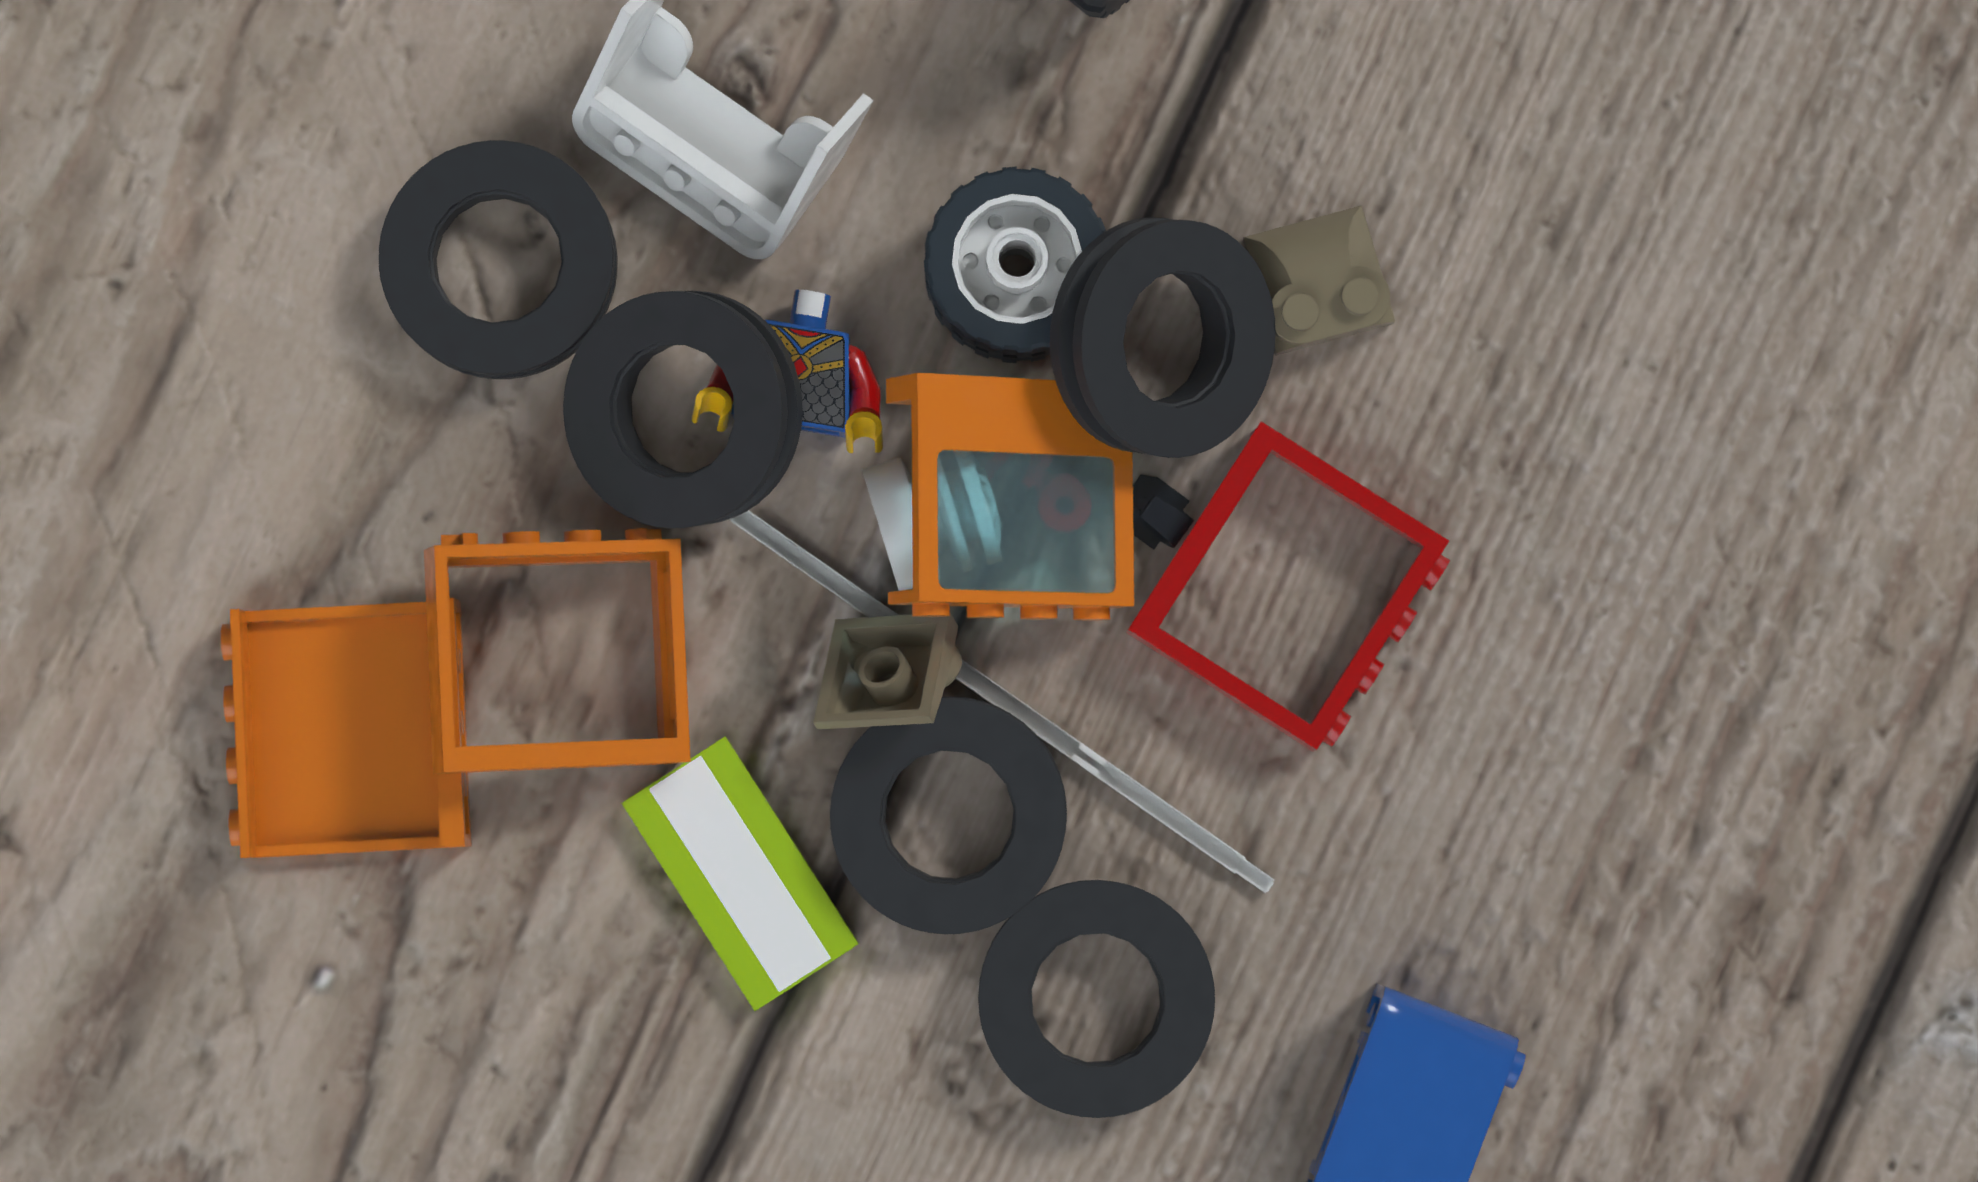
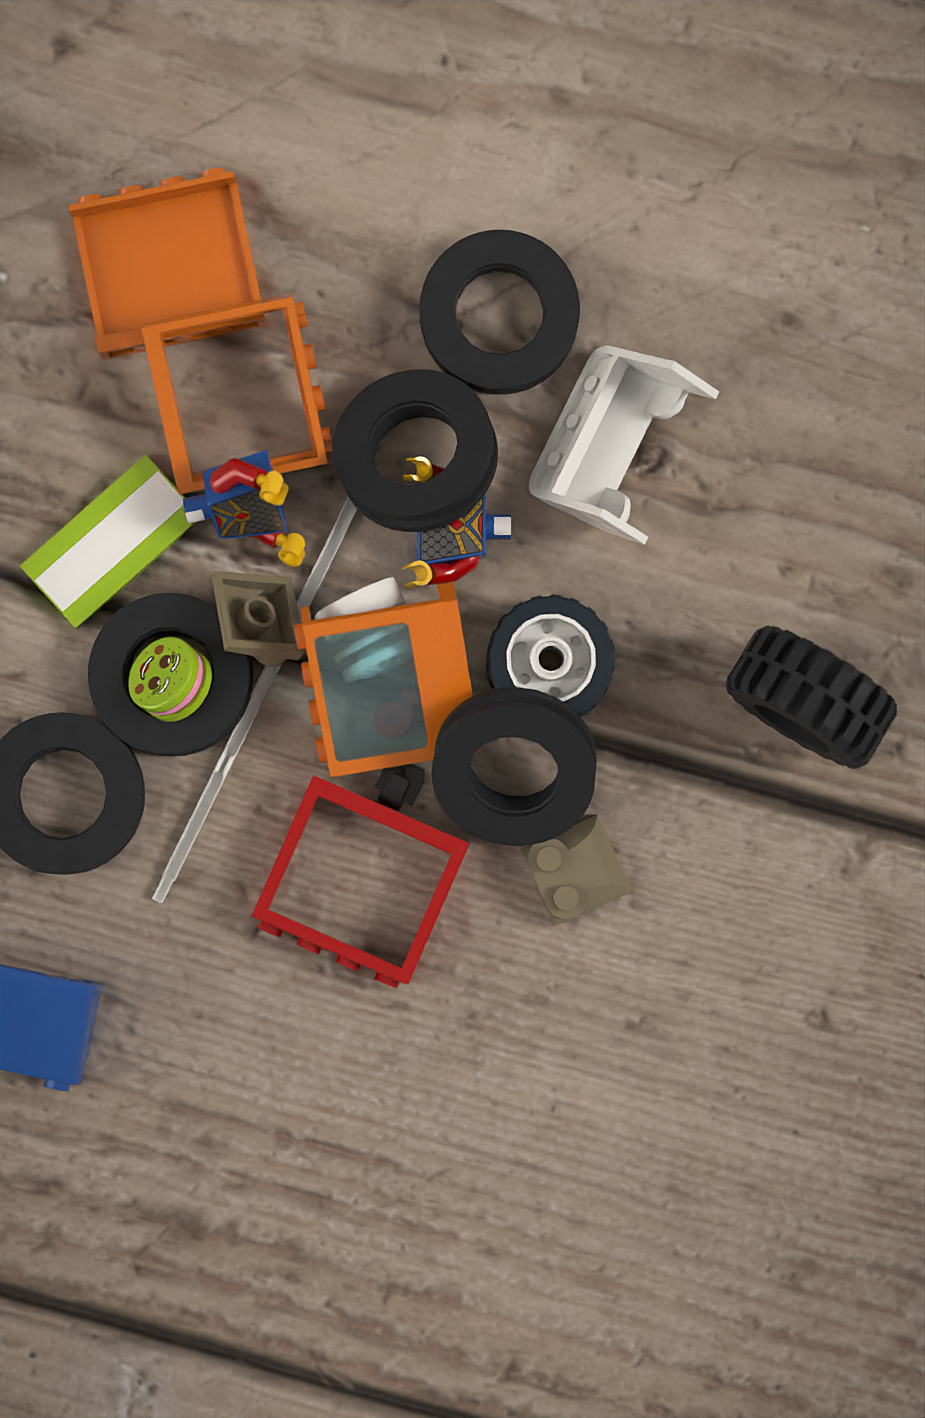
camera: 85 degrees right, 0 degrees up
none -> lime head [128,637,212,722]
none -> torso [183,450,305,567]

